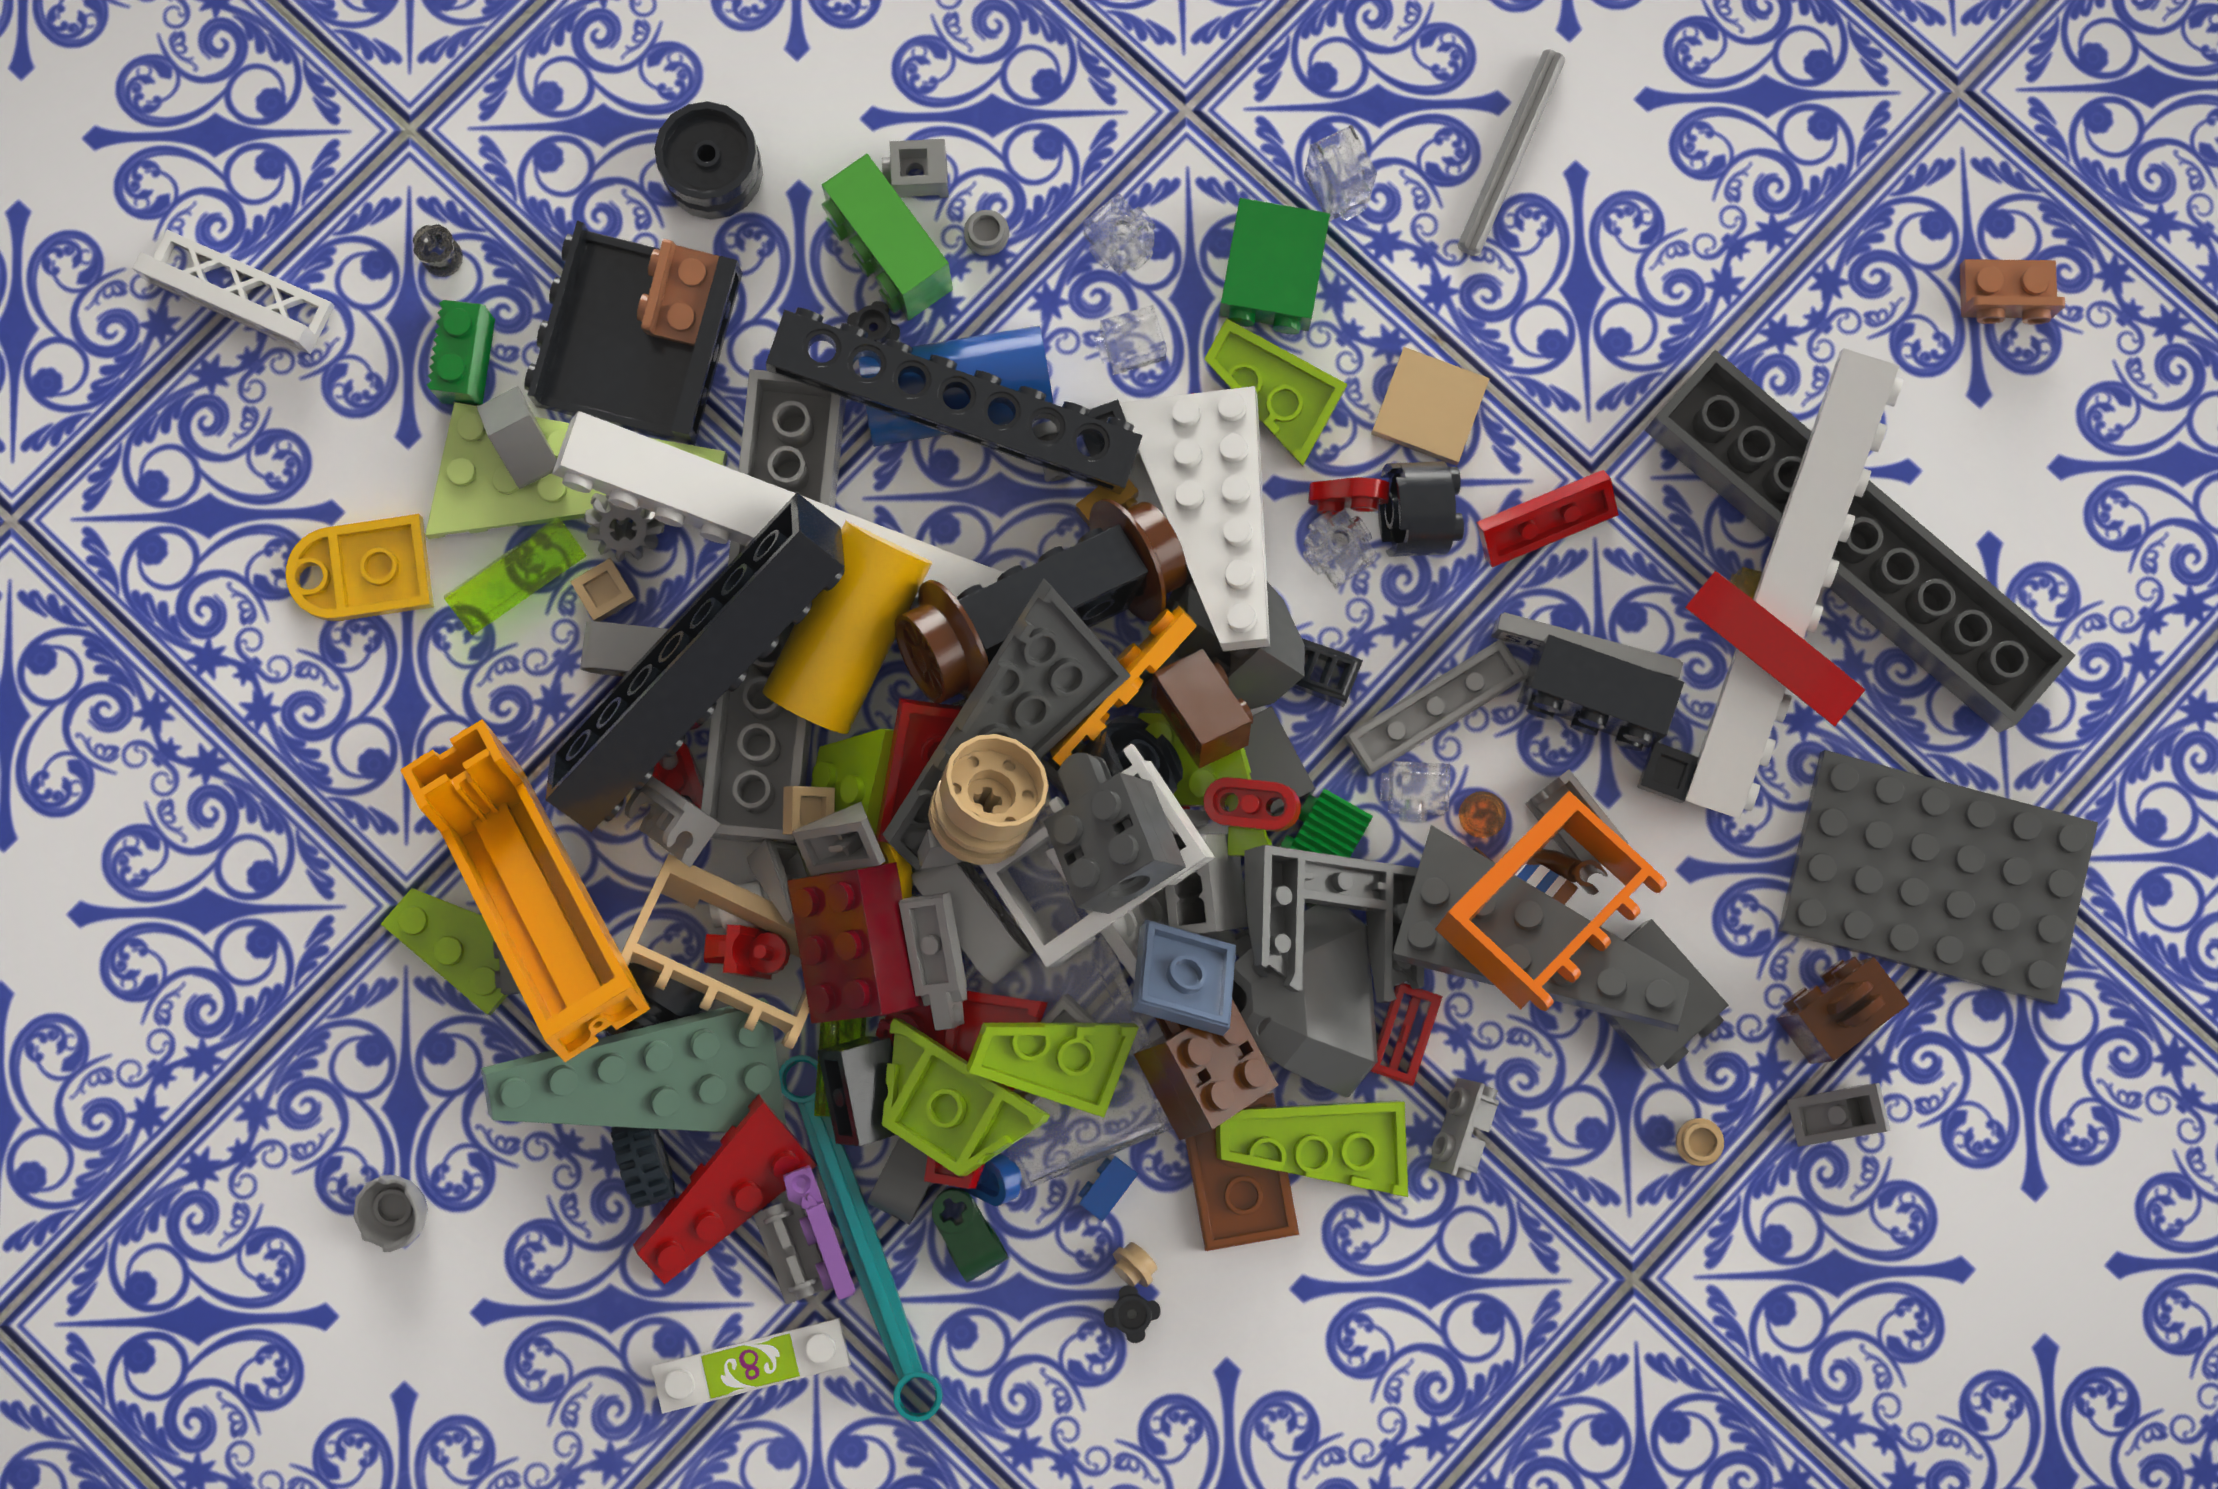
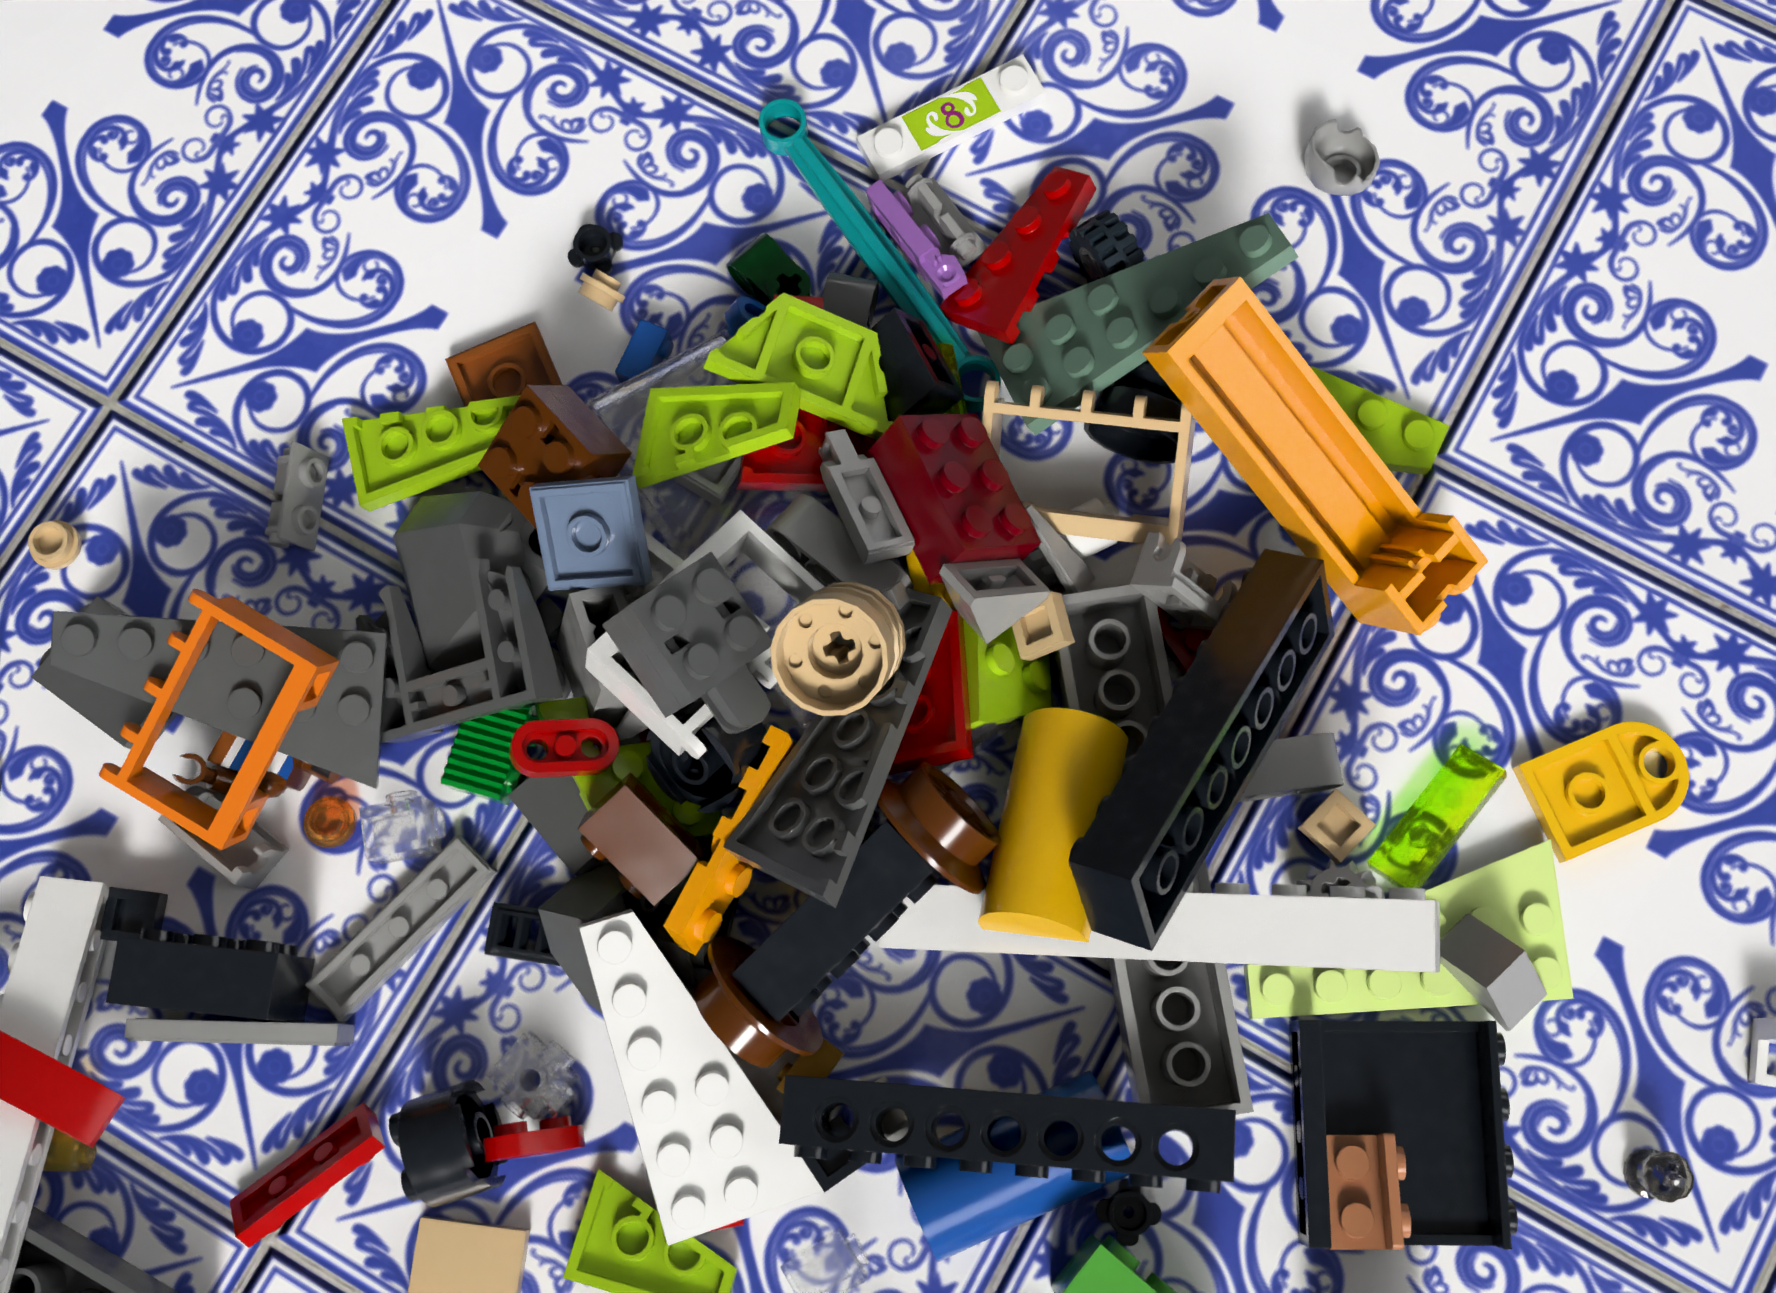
camera: 175 degrees right, 5 degrees down
green brick [426,300,495,406] -> none
red hips [704,925,790,980] -> none
red tile [1370,983,1443,1086] -> none

